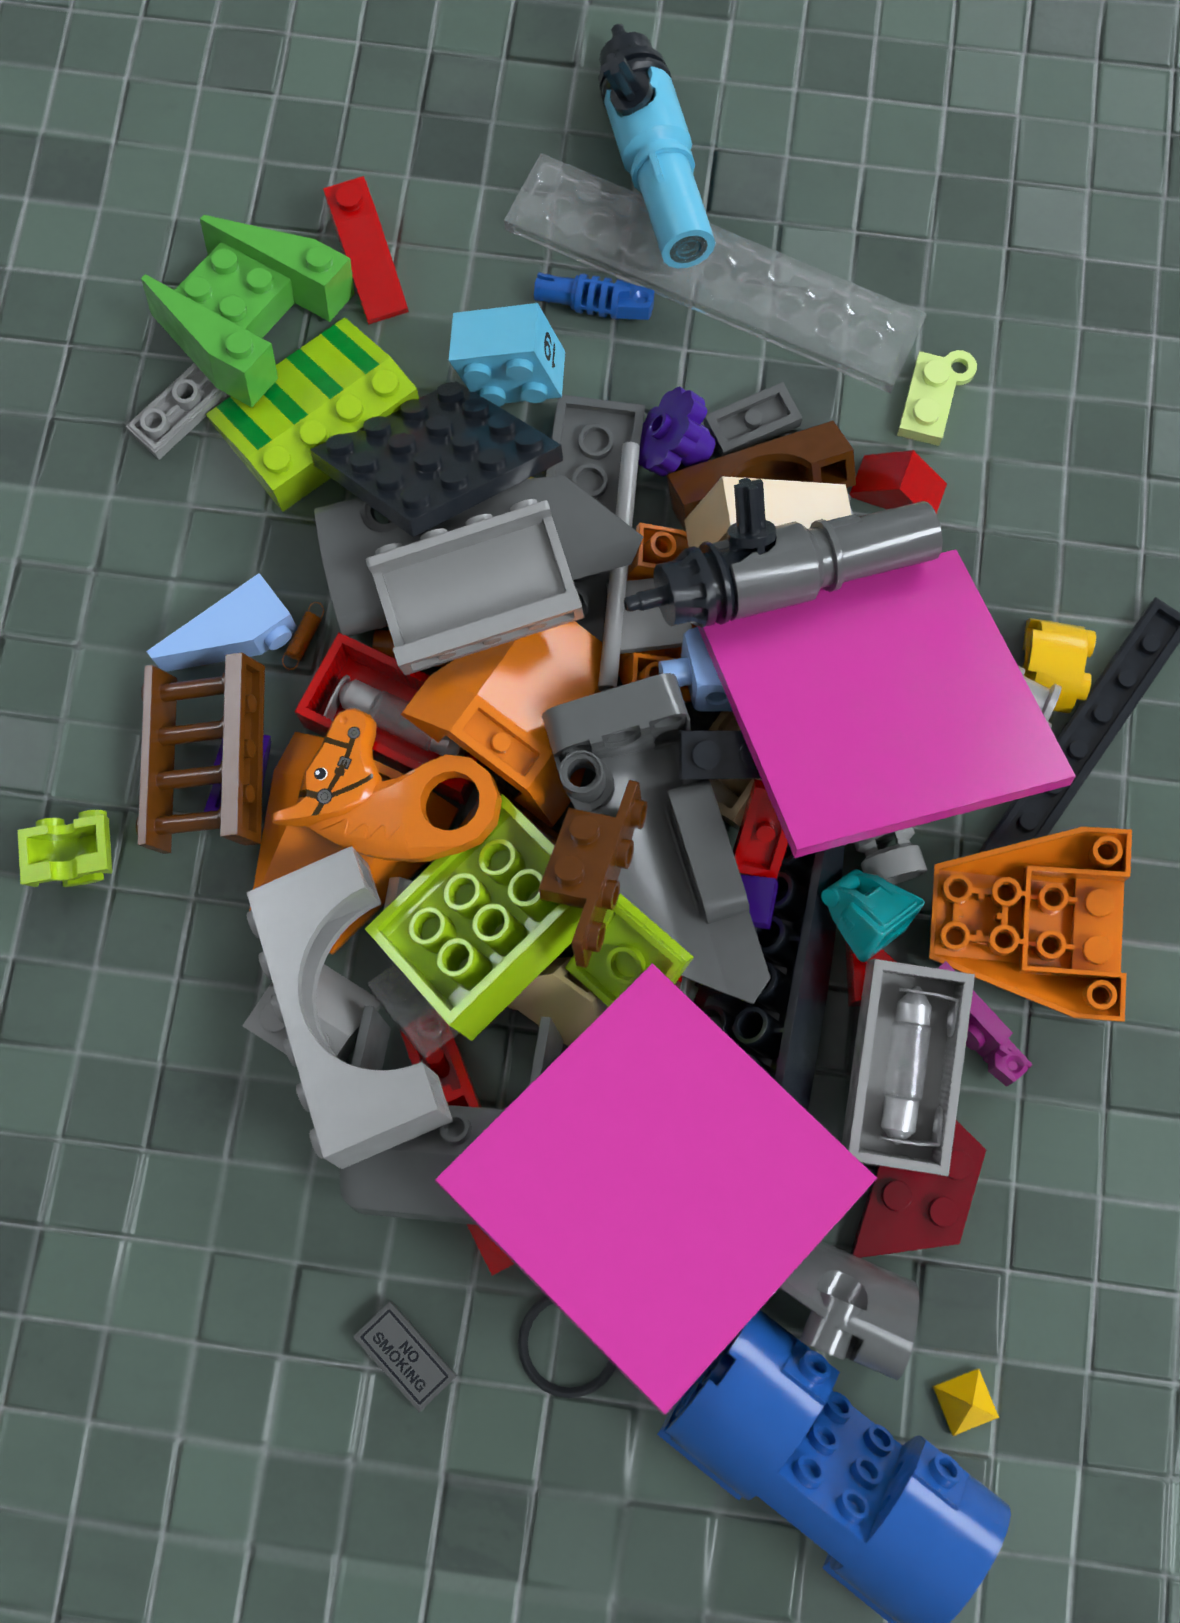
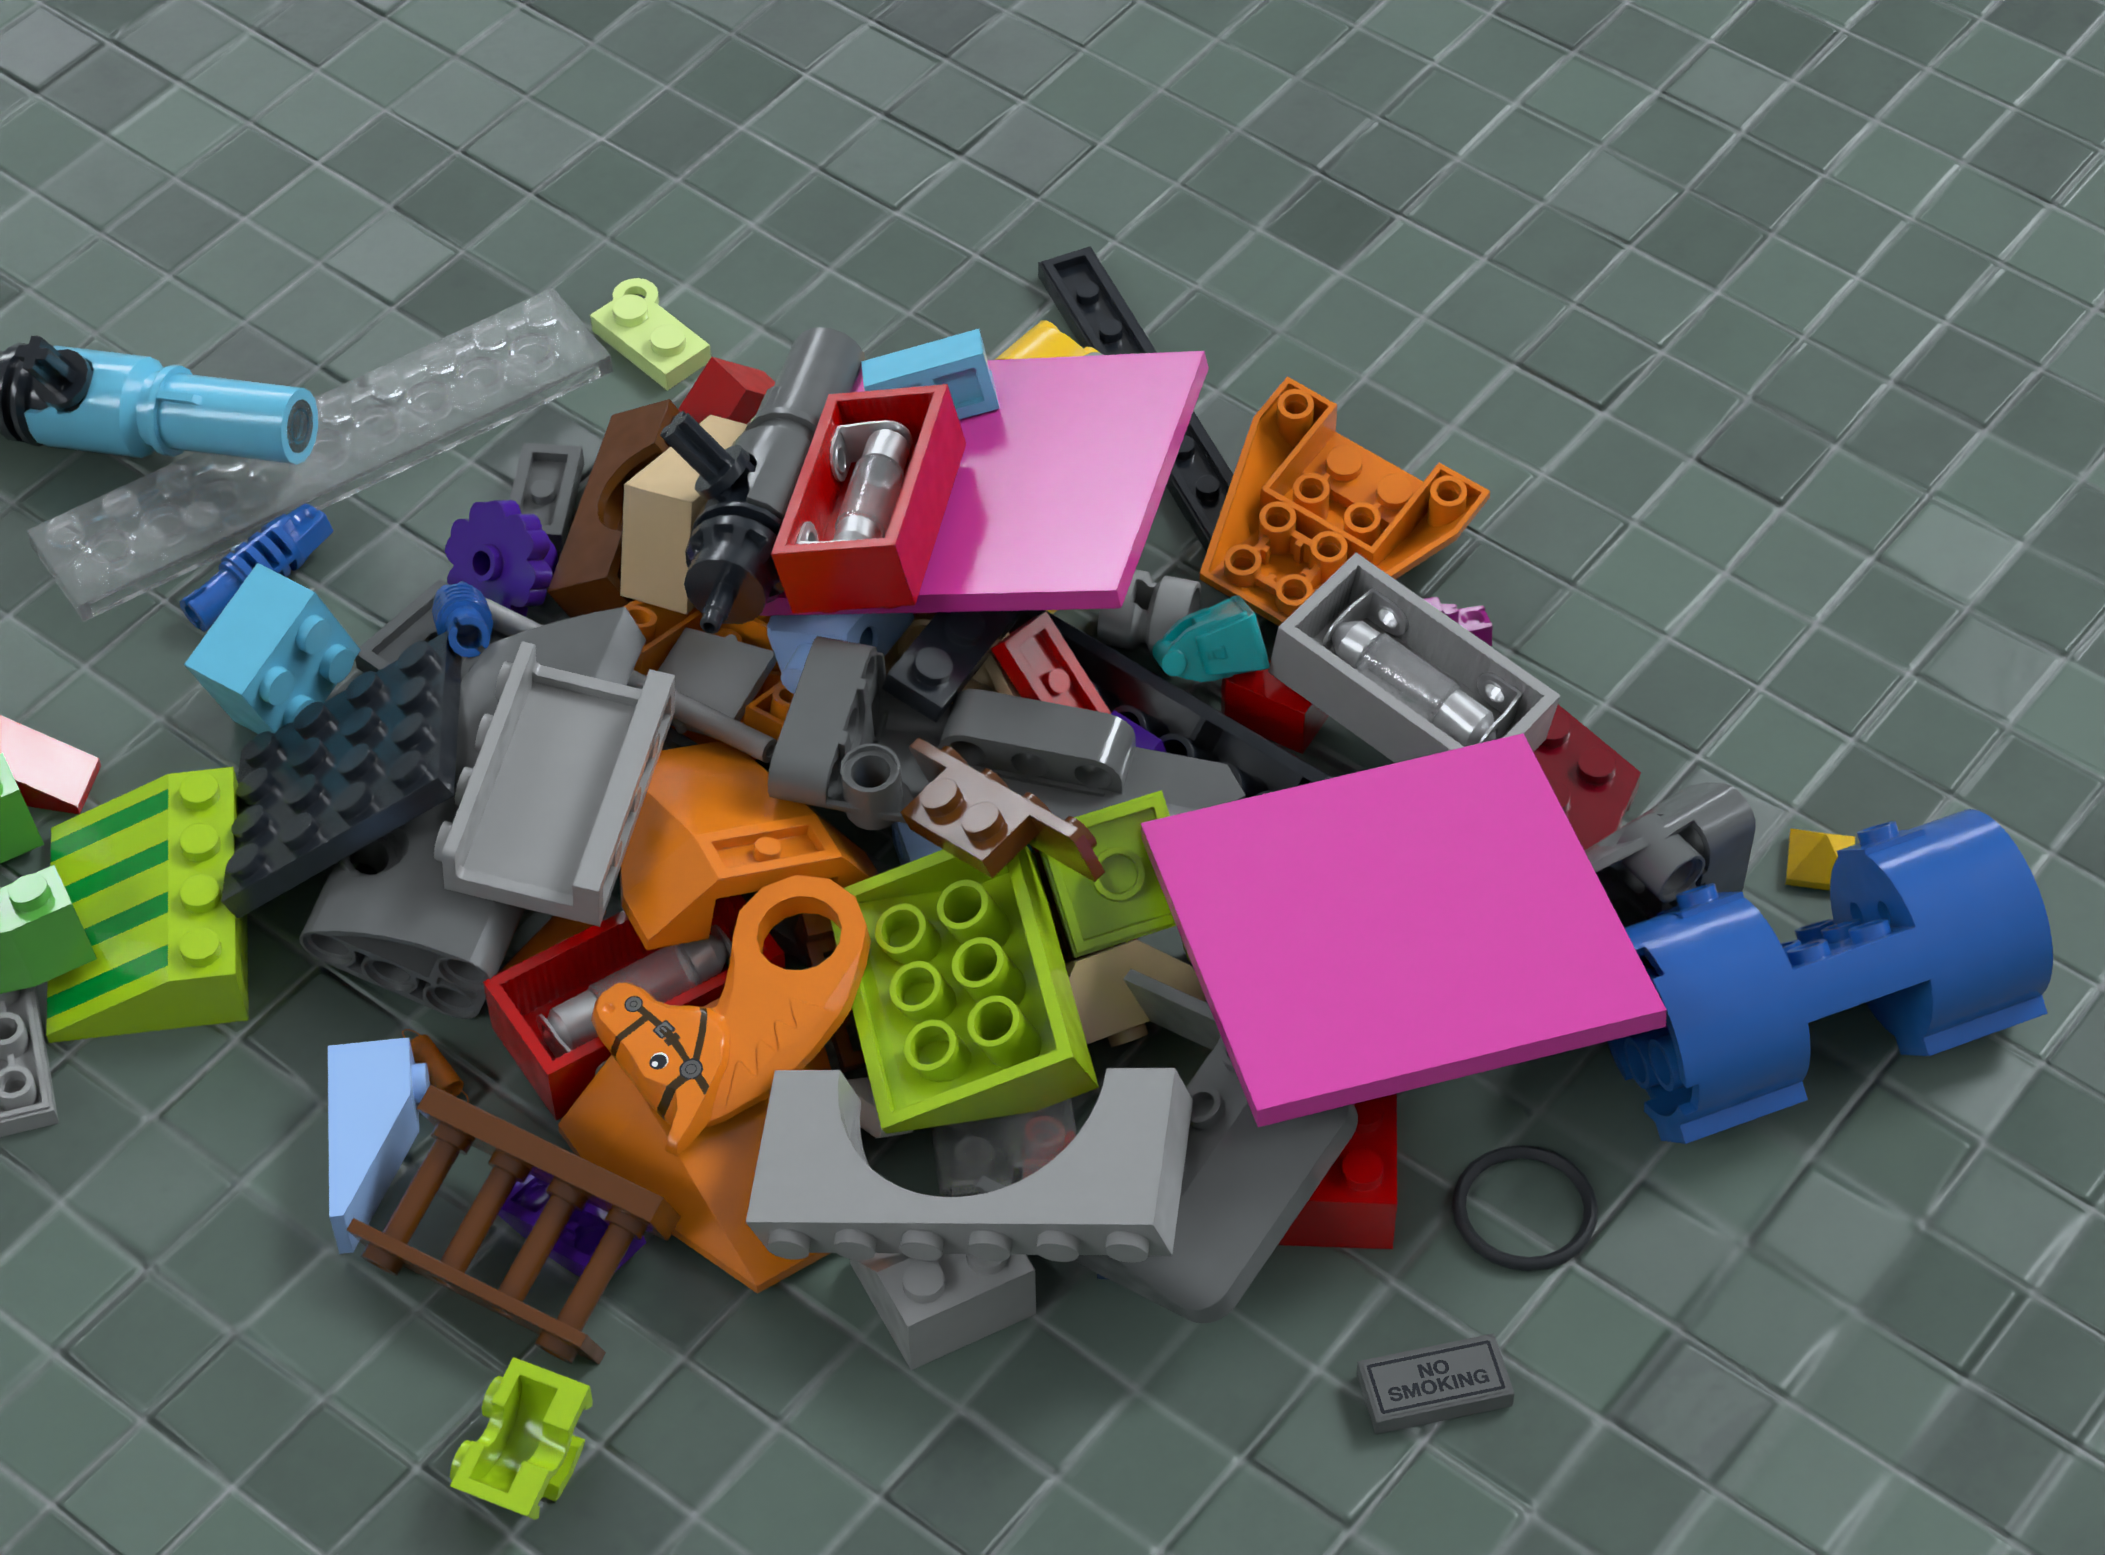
camera: 60 degrees left, 25 degrees down
none -> blue hinge [432,581,493,658]
none -> red piece [771,384,966,614]
none -> medium azure hinge [861,329,1000,420]

